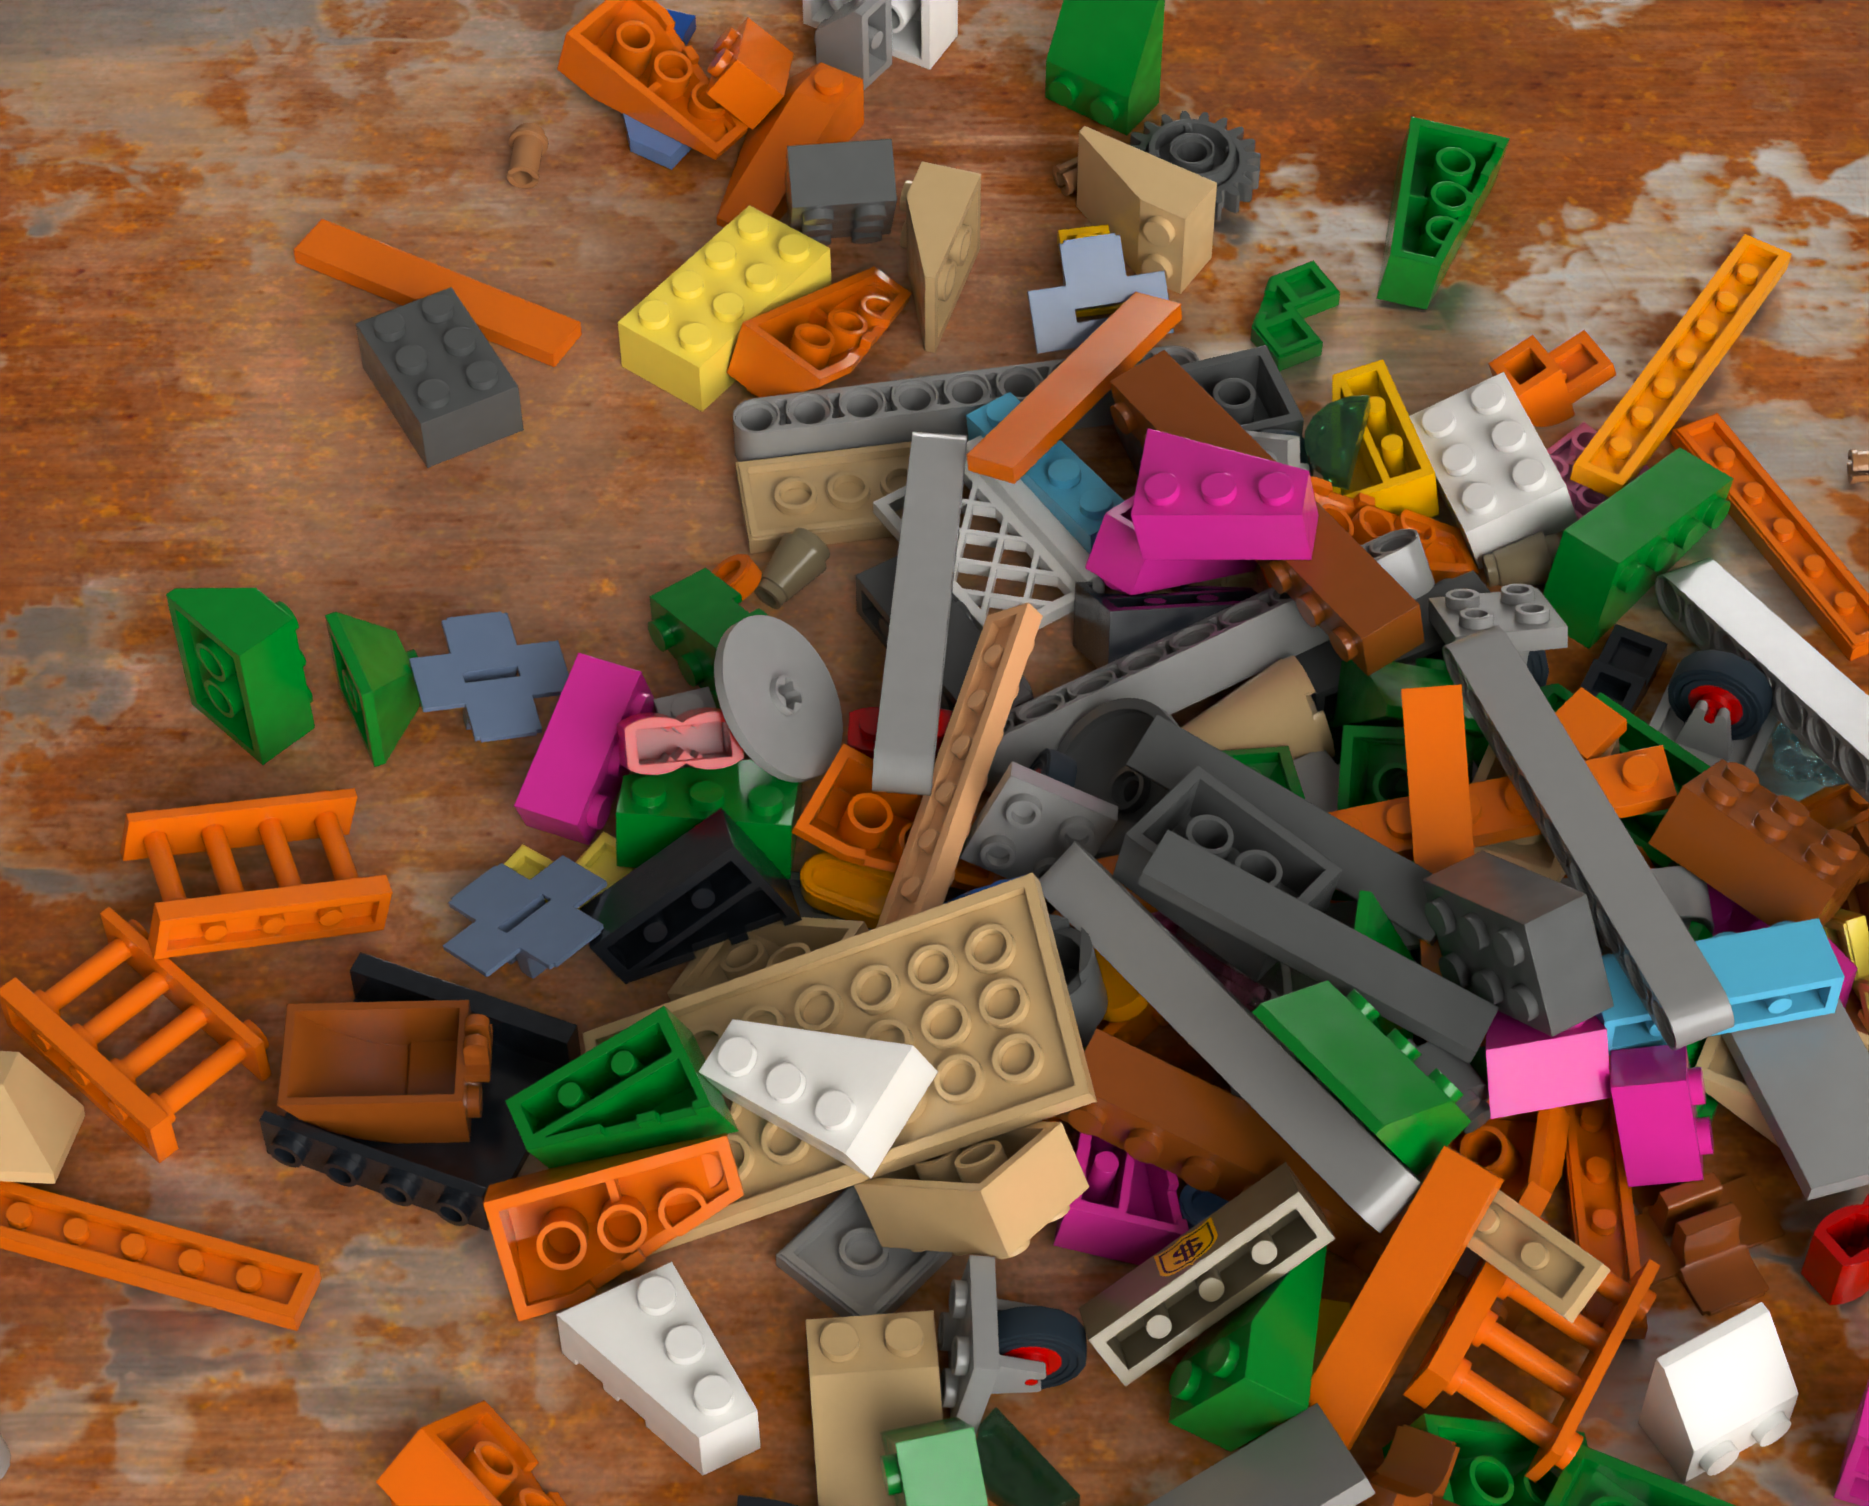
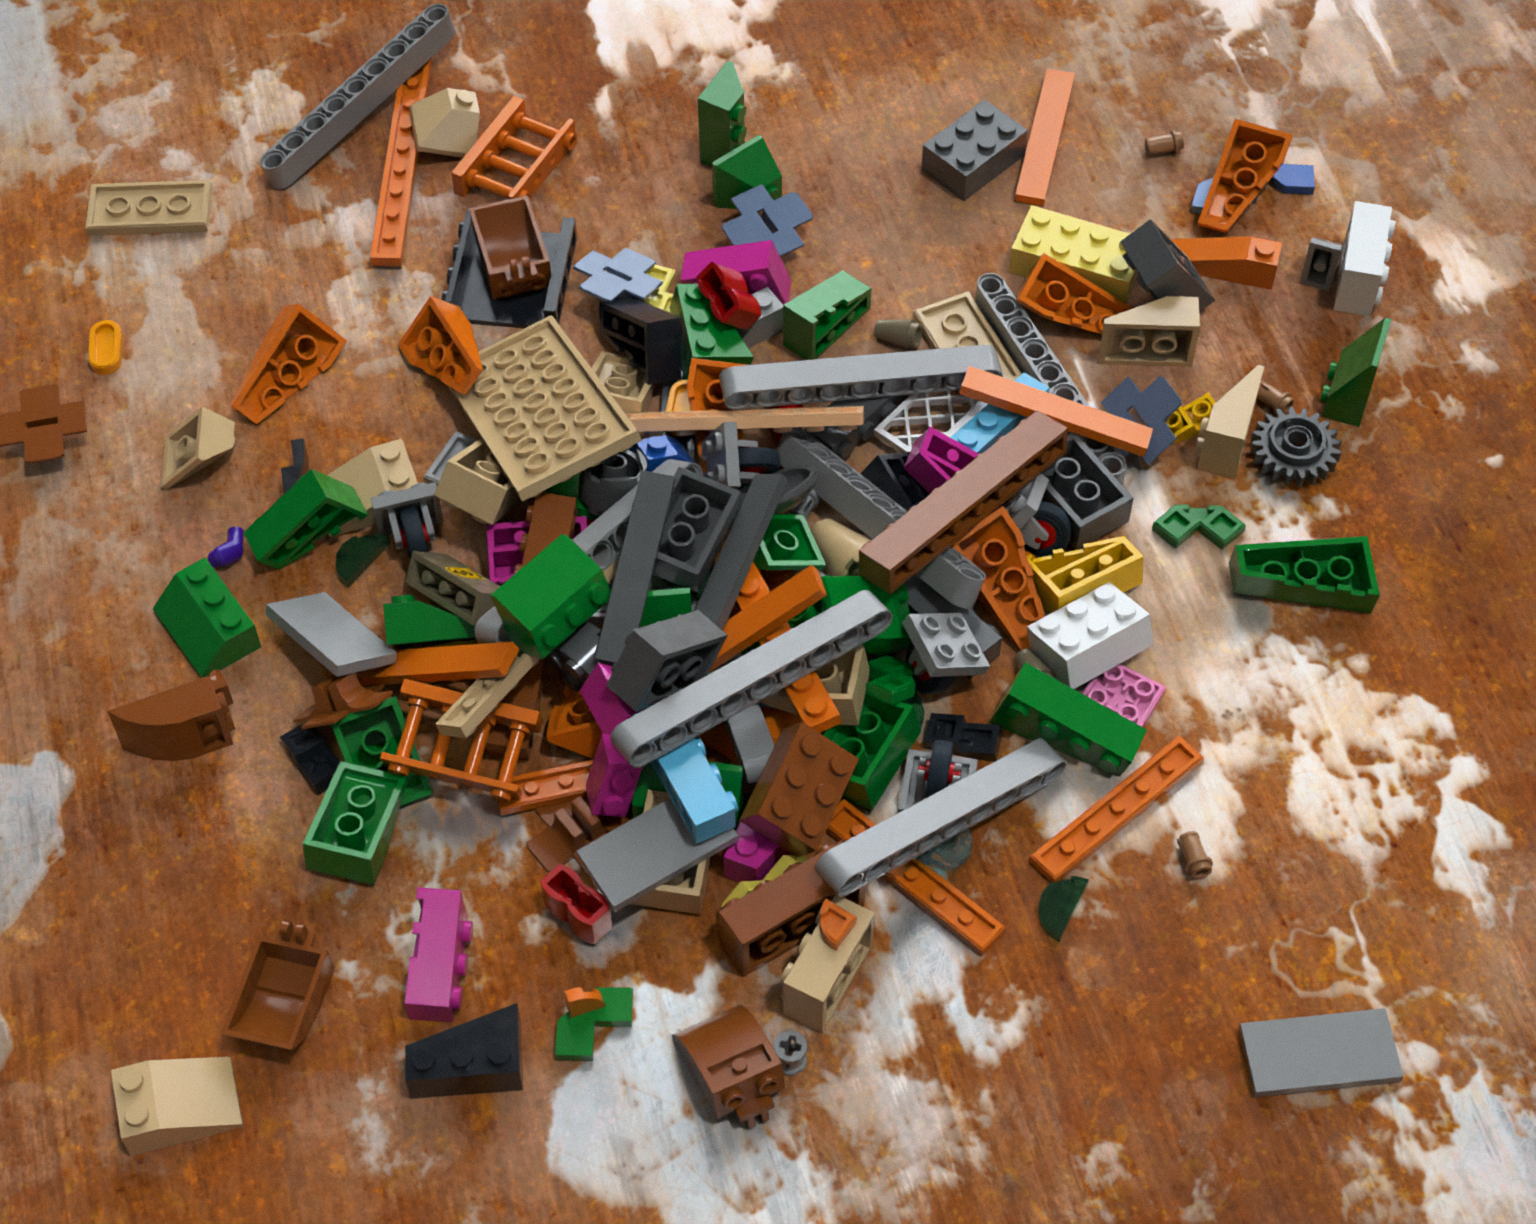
camera: 75 degrees right, 5 degrees up
orange fence [120,788,393,959] -> none
green wedge [505,1006,739,1169] -> none
white wedge [556,1262,761,1475] -> none
white wedge [699,1019,938,1178] -> none
orange brick [706,17,794,130] -> none
orange tile [712,554,762,601] -> none
light grey piece [714,615,843,782] -> none
dark pink wedge [1131,428,1319,560] -> none
clear green tile [1305,395,1371,490] -> none
orange brick [1488,330,1616,427] -> none
orange tile [1555,687,1627,761] -> none
light orange plate [1570,234,1792,497] -> none
white slope [1638,1302,1799,1483] -> none

